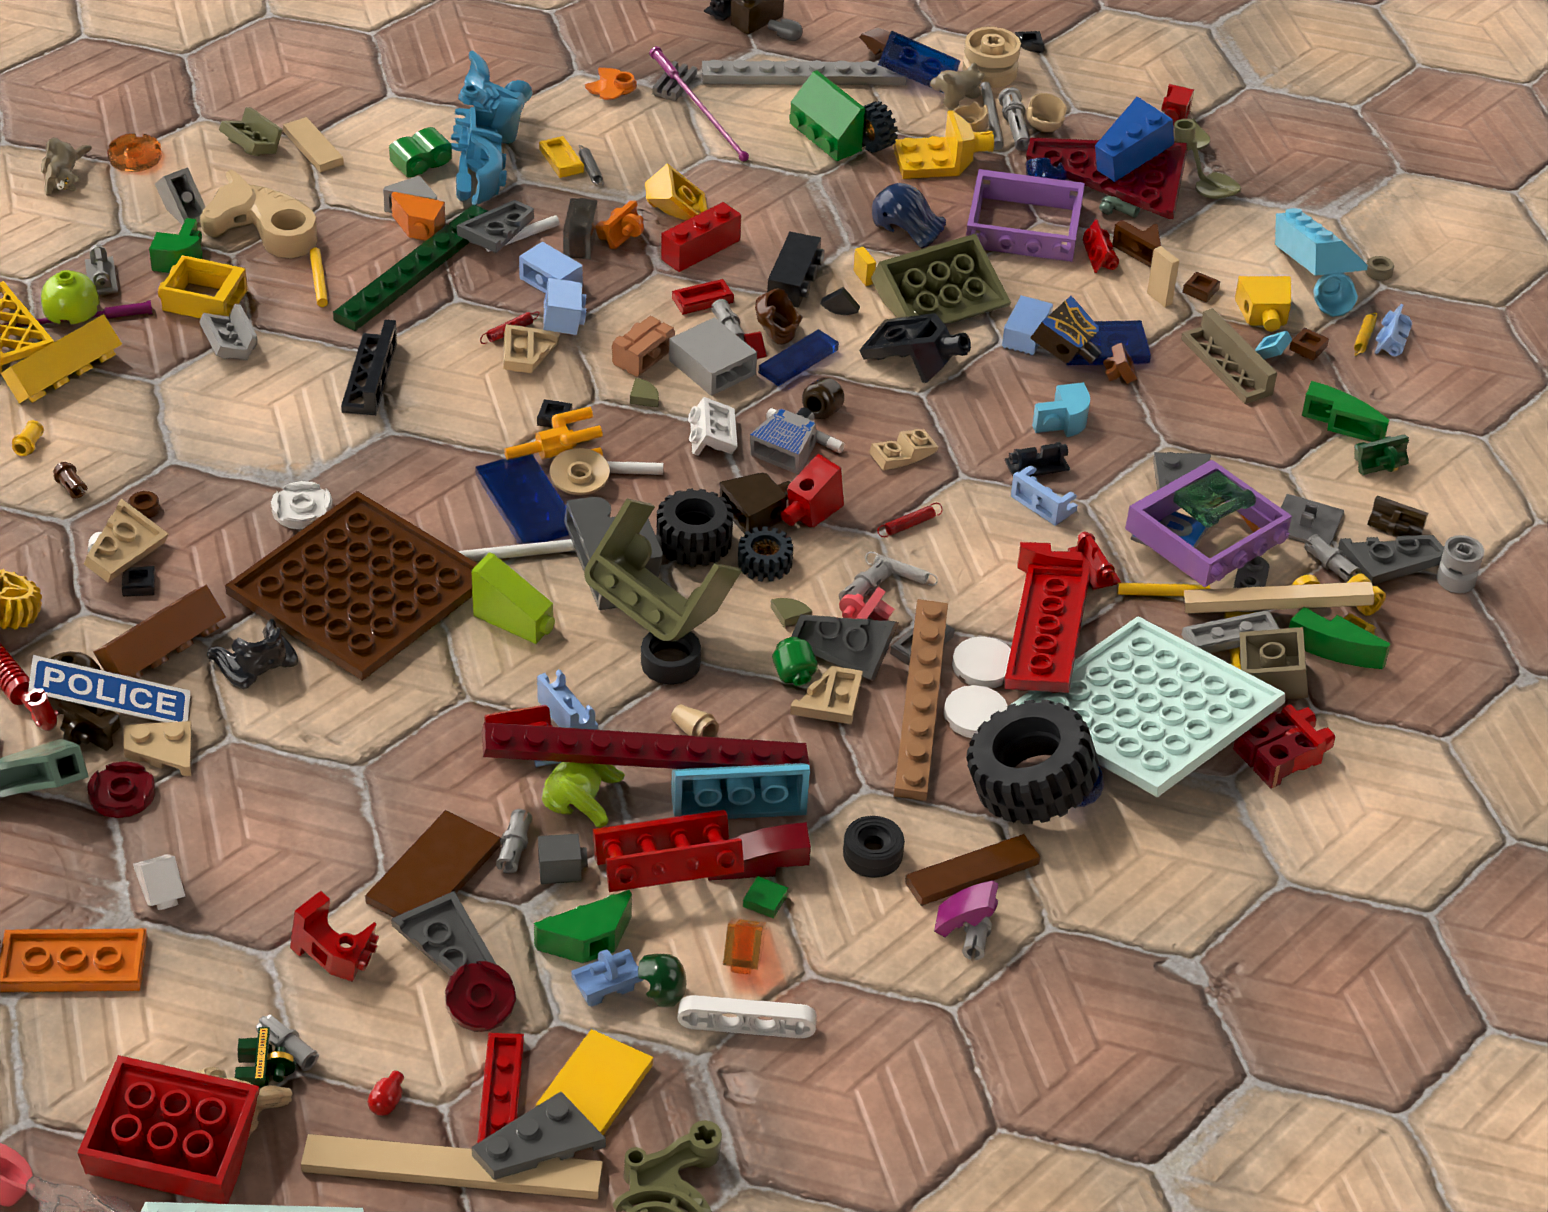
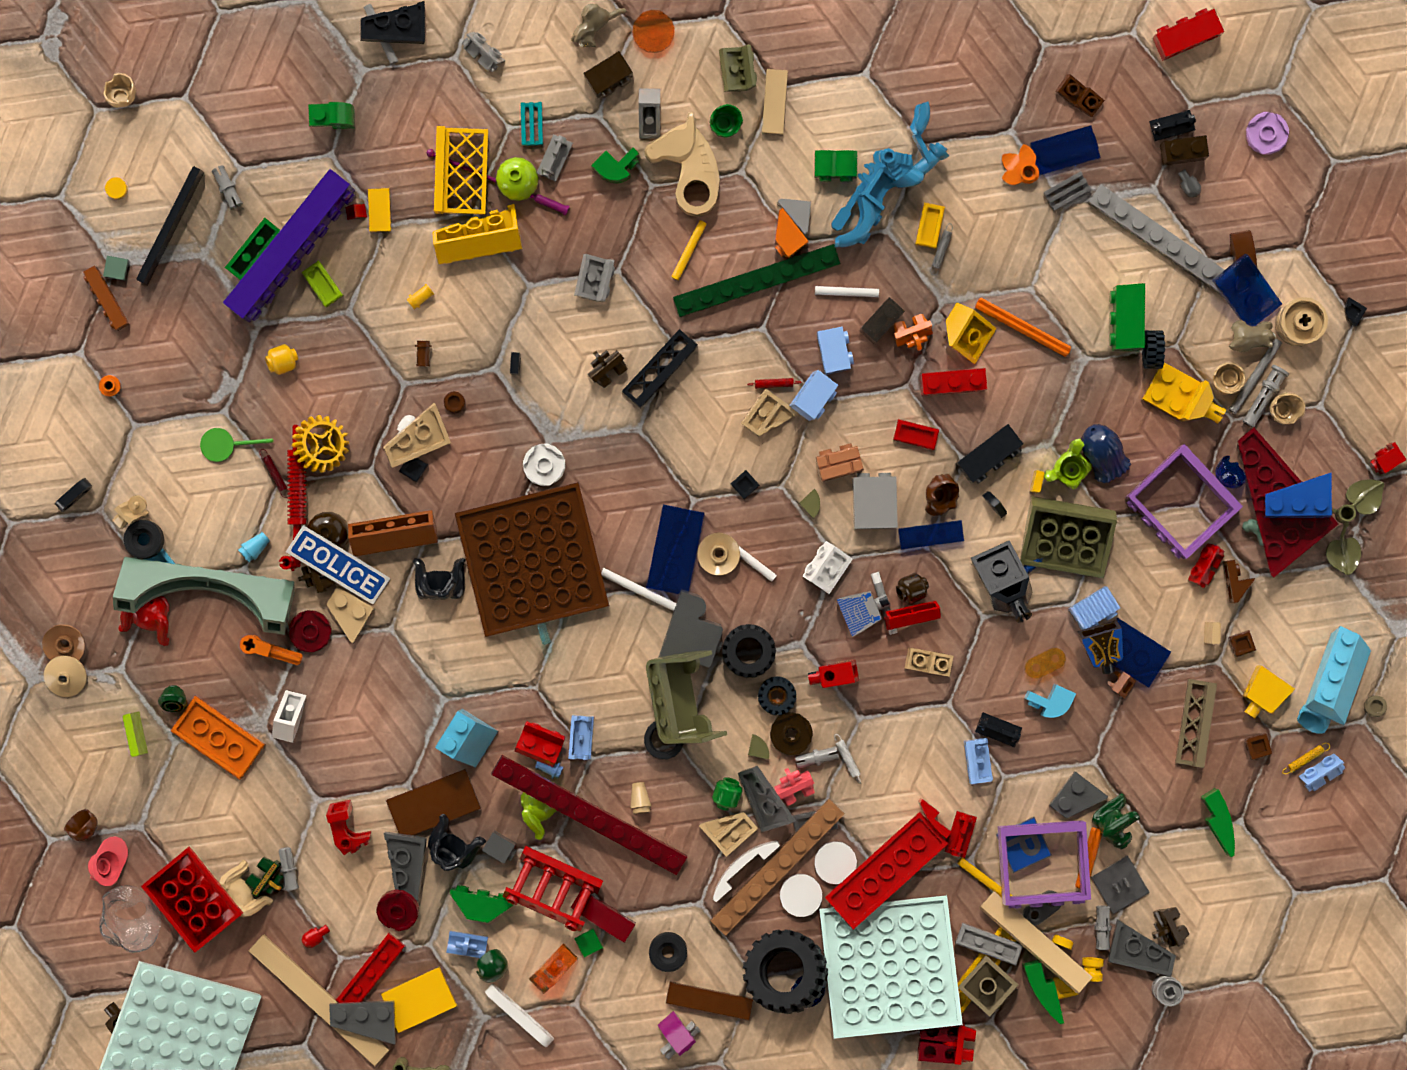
camera: 40 degrees right, 45 degrees up
yellow window [158,255,248,319] -> none
dark grey wing [457,200,534,253] -> none
lime slope [472,552,555,644] -> none
light grey pin [496,809,532,873] -> none
light orange plant [504,406,603,460] -> none
magenta piece [649,46,749,162] -> none
medium azure slope [671,763,810,819] -> none
light grey pin [711,299,745,341] -> none
dark brown torso [719,472,791,534] -> none
red piece [744,331,767,359] -> none
red piece [877,502,943,538] -> none
clear green plate [1173,471,1256,528] -> none
medium azure tile [1255,331,1292,359] -> none
dark green hips [1354,434,1409,475] -> none
none -> orange connector [240,635,303,666]
none -> black hair [428,814,486,871]
none -> medium azure slope [435,709,498,767]
none -> black tile [510,352,521,376]
none -> teal tile [521,102,543,146]
none -> clear light blue tile [537,622,552,645]
none -> dark brown brick [583,51,633,99]
none -> dark brown hips [588,350,628,388]
none -> green hair [709,104,743,138]
none -> white slope [713,840,780,902]
none -> dark brown plate [770,712,813,755]
none -> red piece [884,601,941,630]
none -> orange axle [975,298,1071,357]
none -> clear yellow plate [1024,648,1066,679]
none -> clear blue piece [1030,125,1101,176]
none -> lime hair [1044,439,1092,490]
none -> reddish brown slope [1055,74,1105,117]
none -> dark green hair [1092,793,1140,850]

